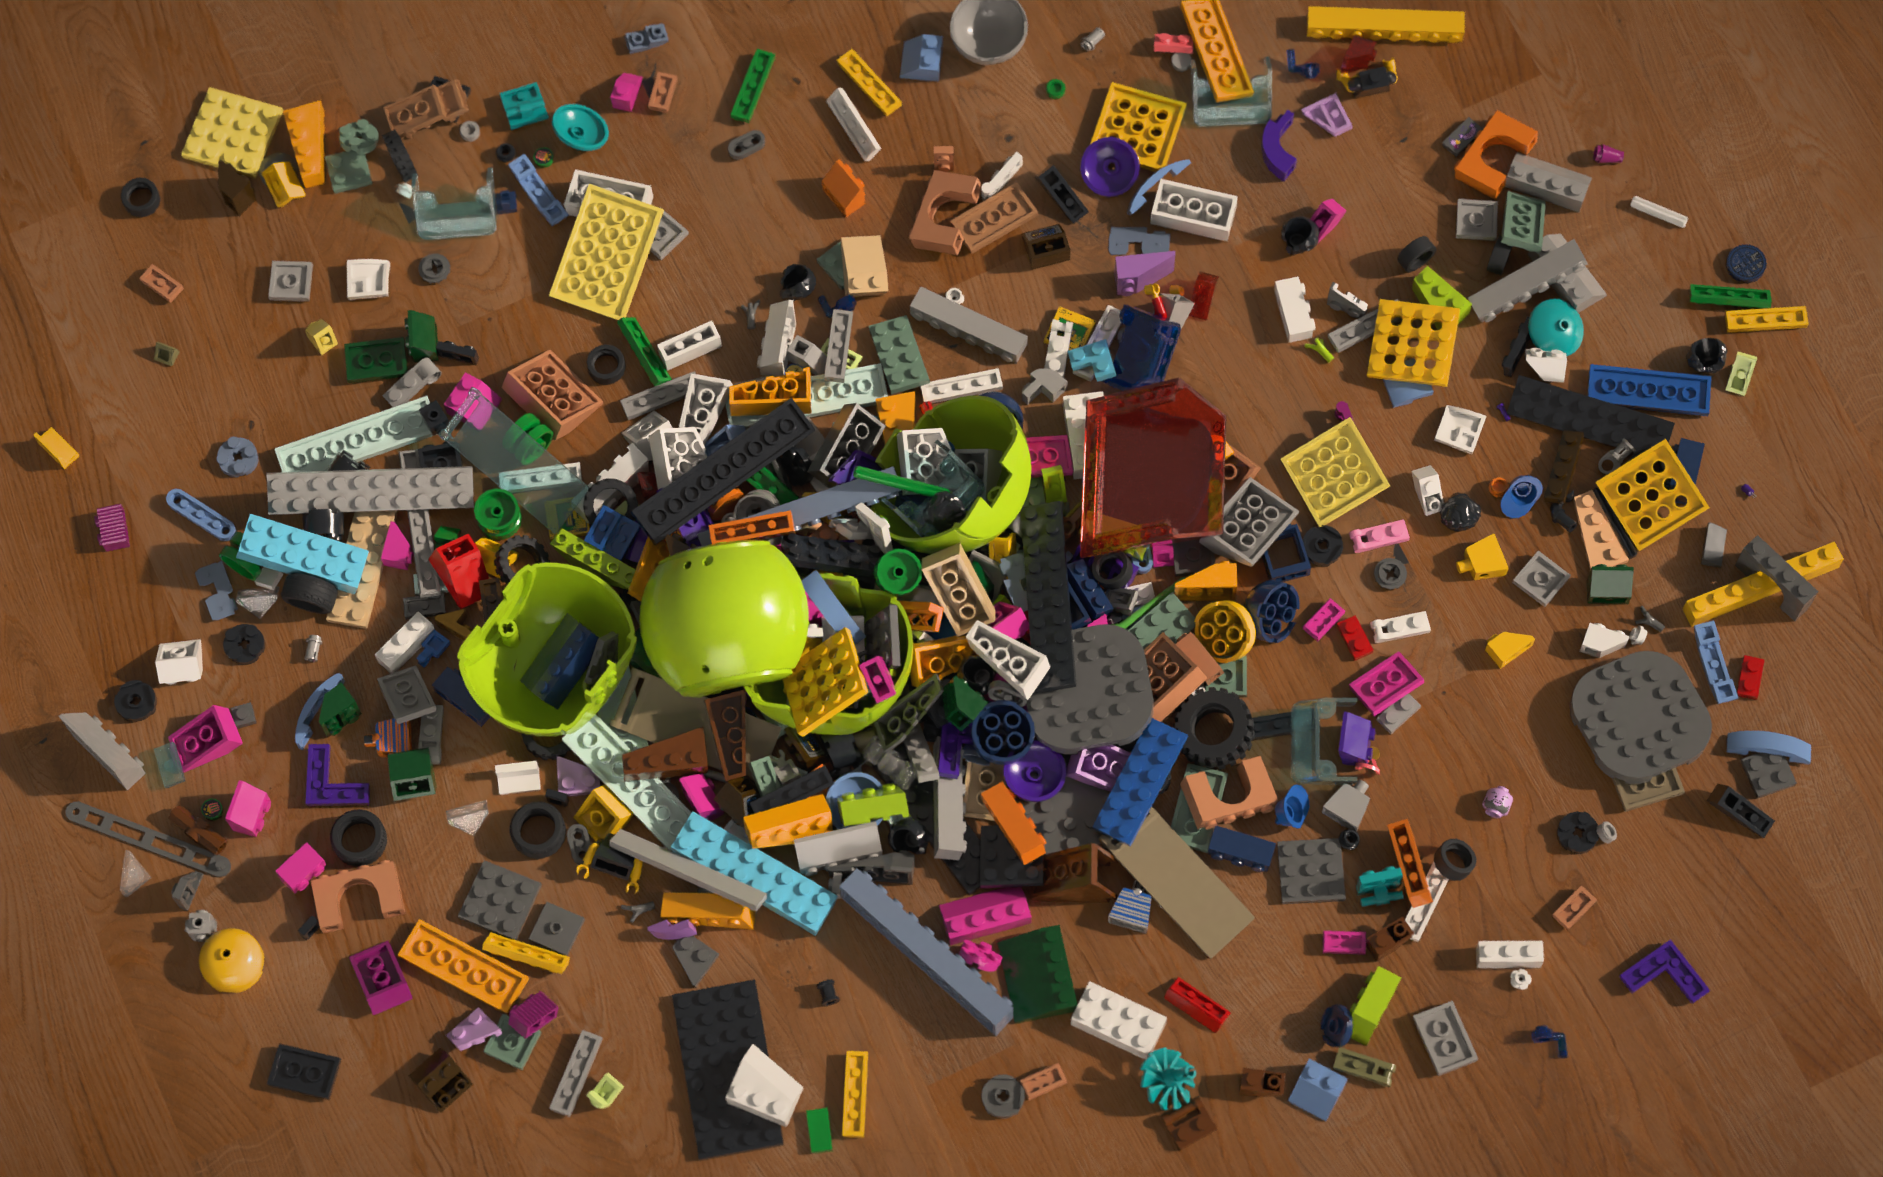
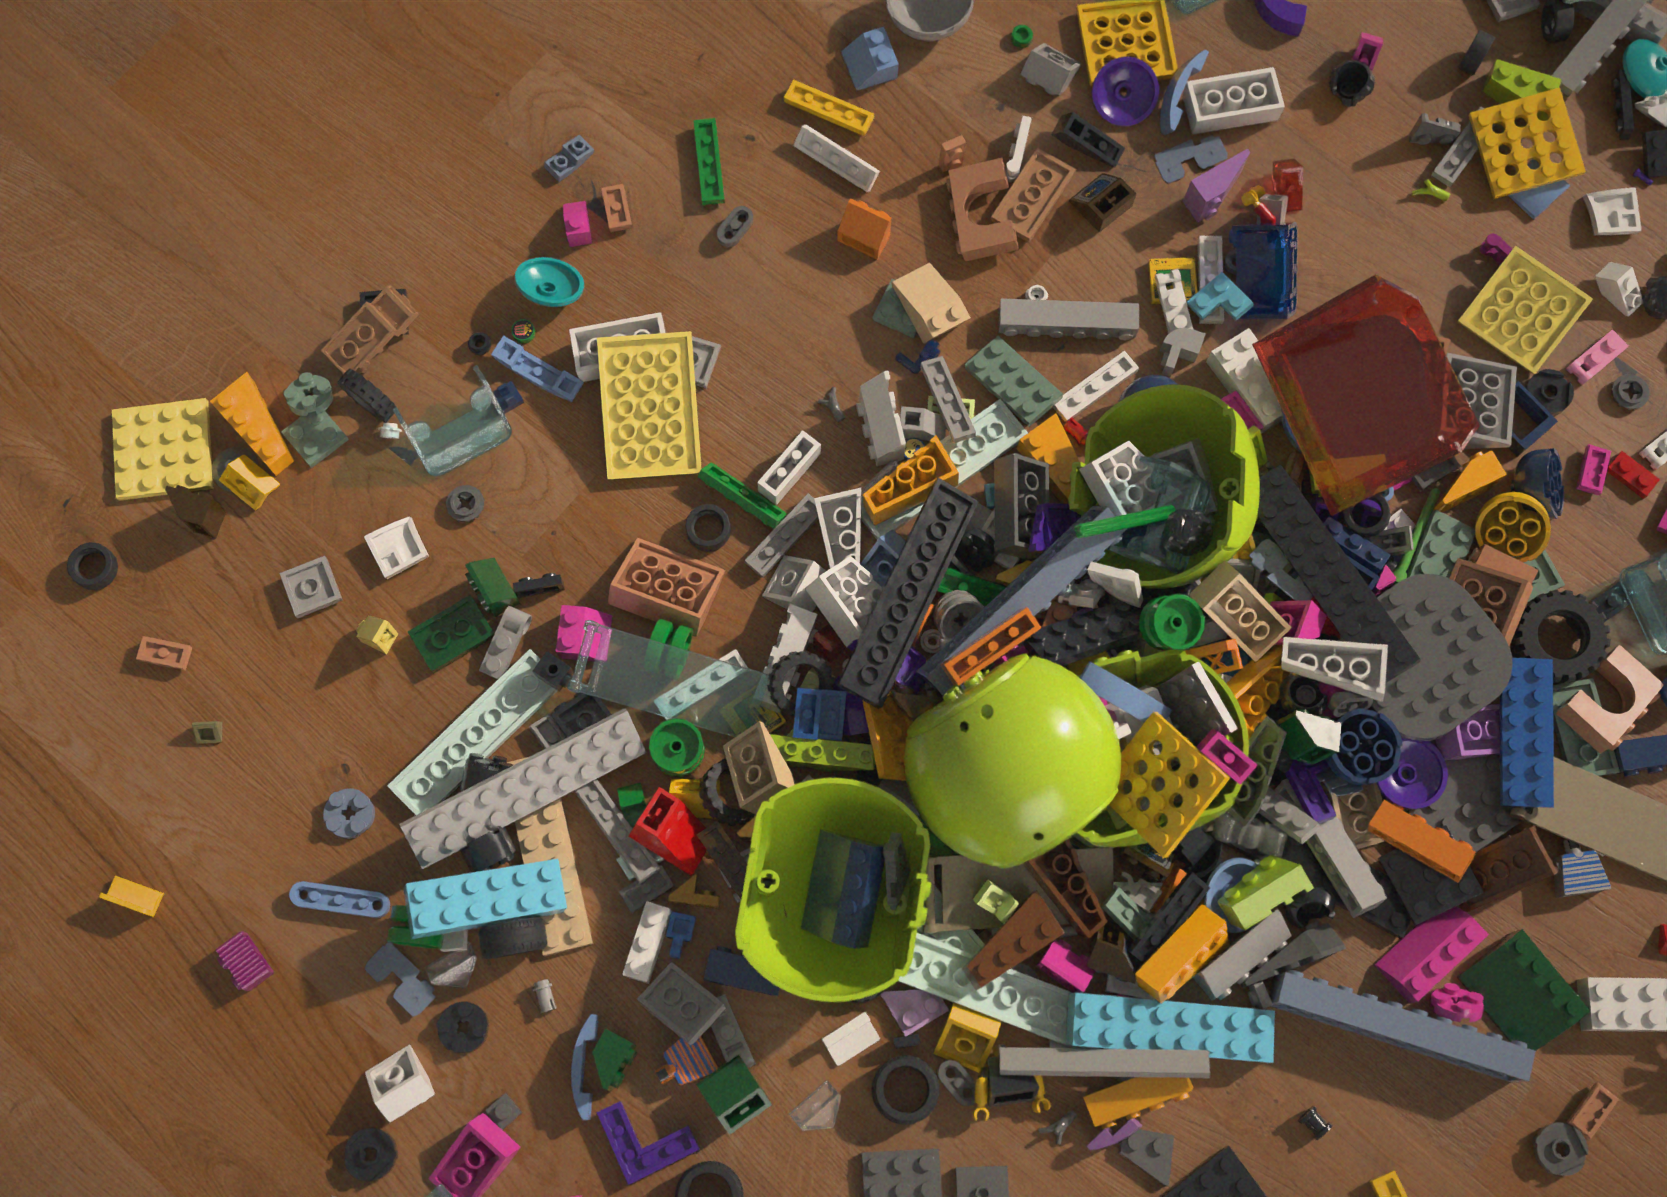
camera: 30 degrees left, 5 degrees up
dark pink slope [381,521,414,570] -> none
light grey tile [460,121,480,142] -> none
teal plate [500,82,549,130] -> none
black hair [780,264,816,301] -> none
white brick [1274,277,1315,343] -> none
none -> tan slope [723,721,794,814]
none -> yellowish green bracket [973,880,1018,923]
none -> light grey slope [1020,43,1082,95]

